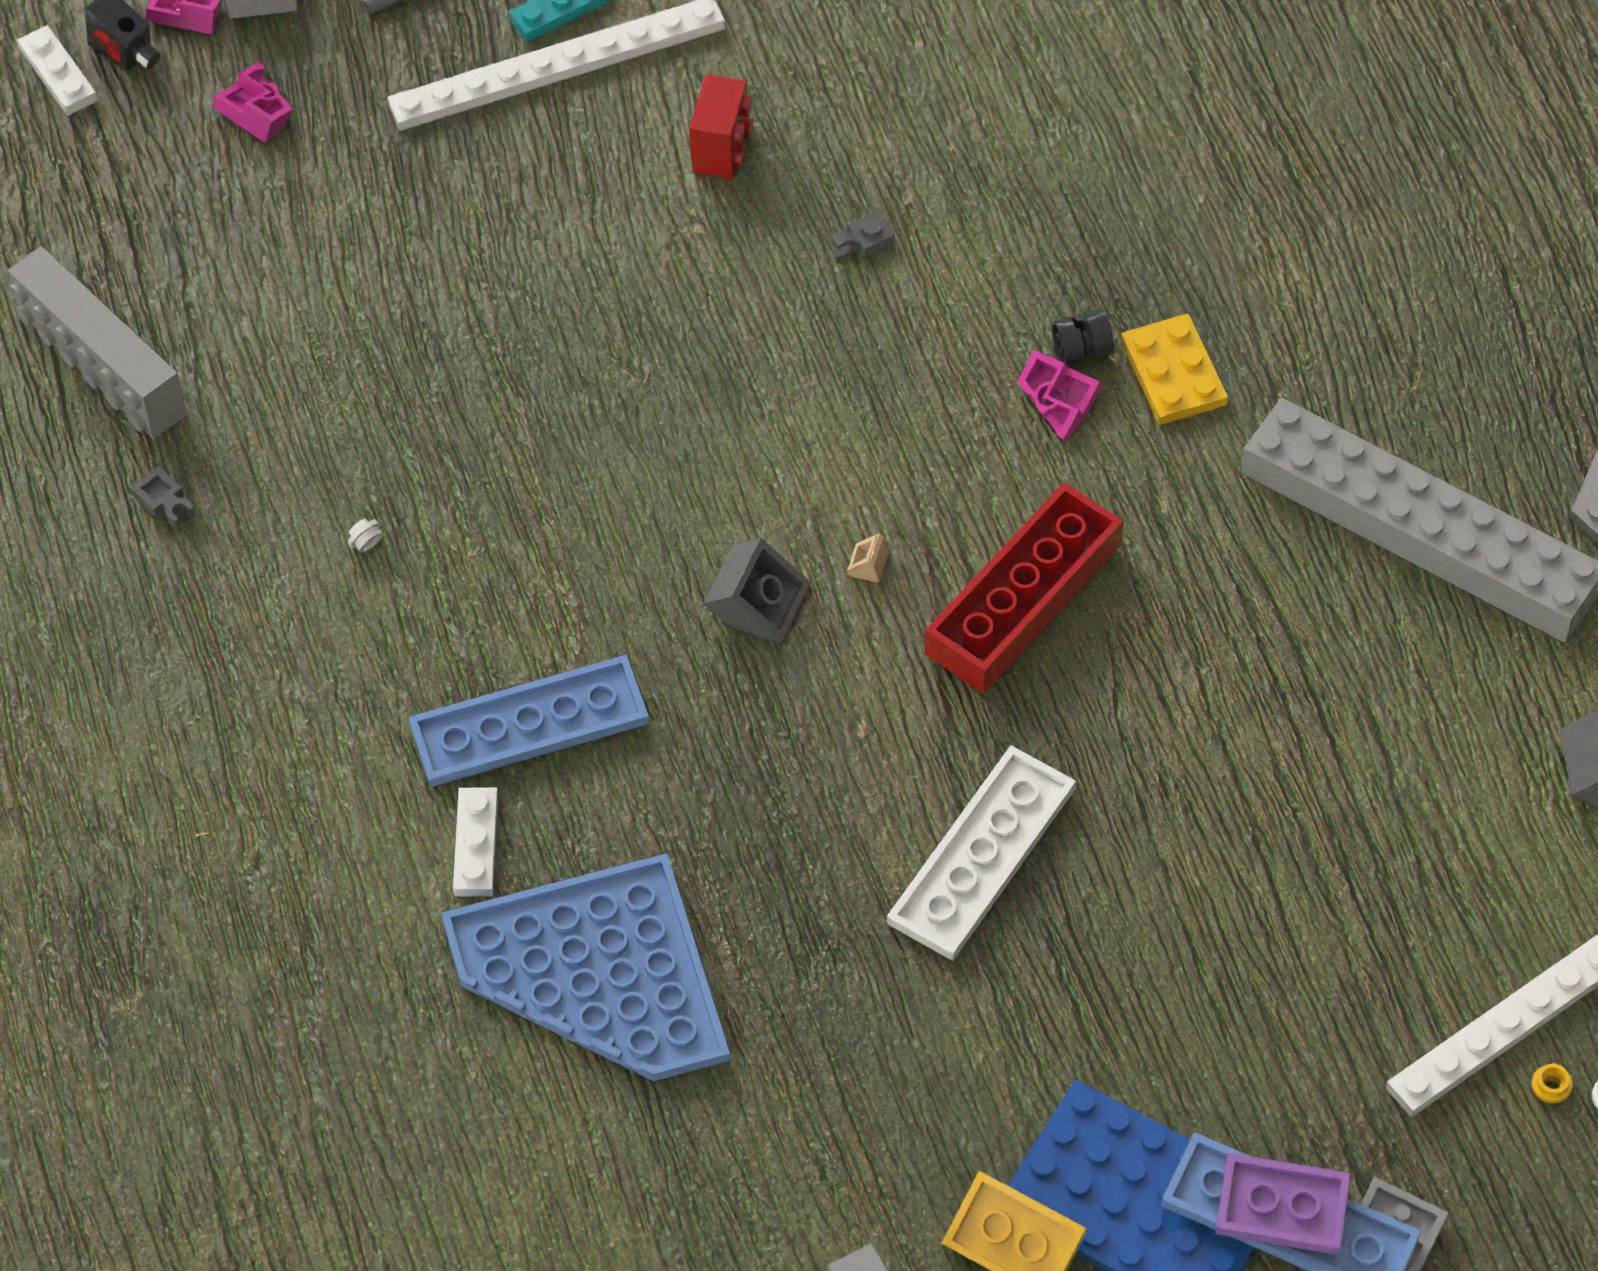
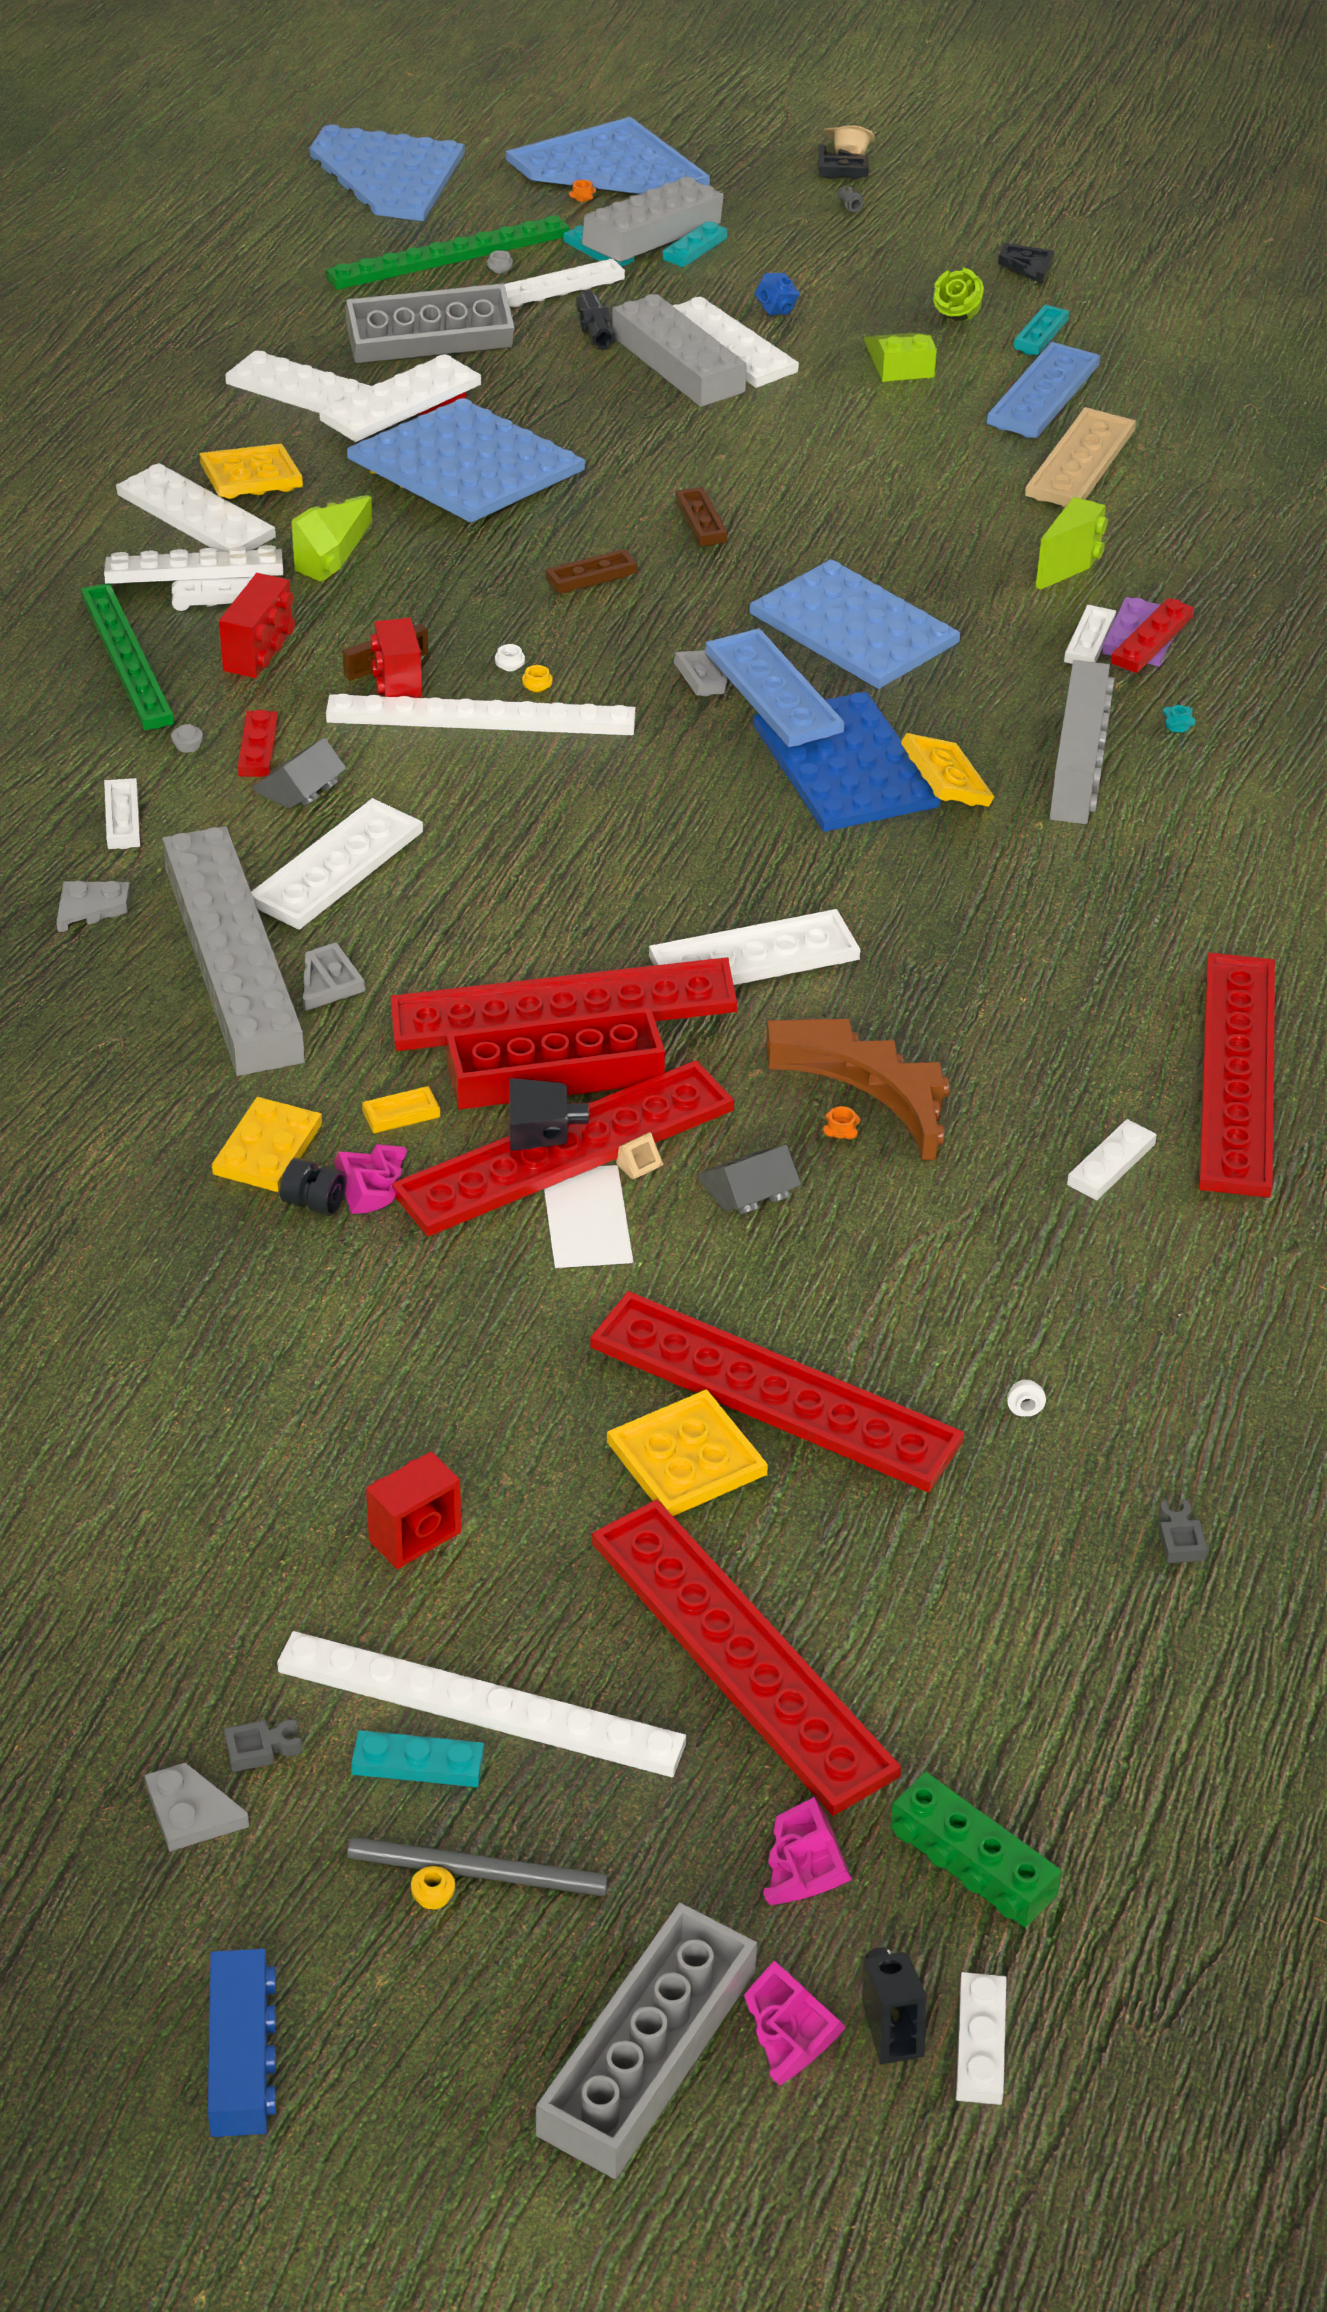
camera: 145 degrees left, 15 degrees down
light grey brick [7,246,187,440] -> none
medium blue plate [408,654,649,787] -> none
medium blue plate [441,853,730,1081] -> none
dark grey plate [830,211,895,260] -> none
medium lavender plate [1215,1153,1350,1255] -> none
none -> white plate [251,798,423,930]
none -> light grey wing [303,942,365,1011]
none -> yellow tile [362,1086,440,1134]
none -> red plate [390,957,737,1051]
none -> red plate [392,1060,734,1237]
none -> black torso [510,1078,589,1151]
none -> white sticker [544,1165,634,1268]
none -> red plate [590,1291,964,1493]
none -> red plate [591,1499,902,1816]
none -> yellow plate [607,1389,768,1516]
none -> dark orange arch [766,1019,949,1160]
none -> orange plate [823,1106,860,1139]
none -> green brick [890,1772,1062,1928]
none -> red plate [1198,952,1275,1198]

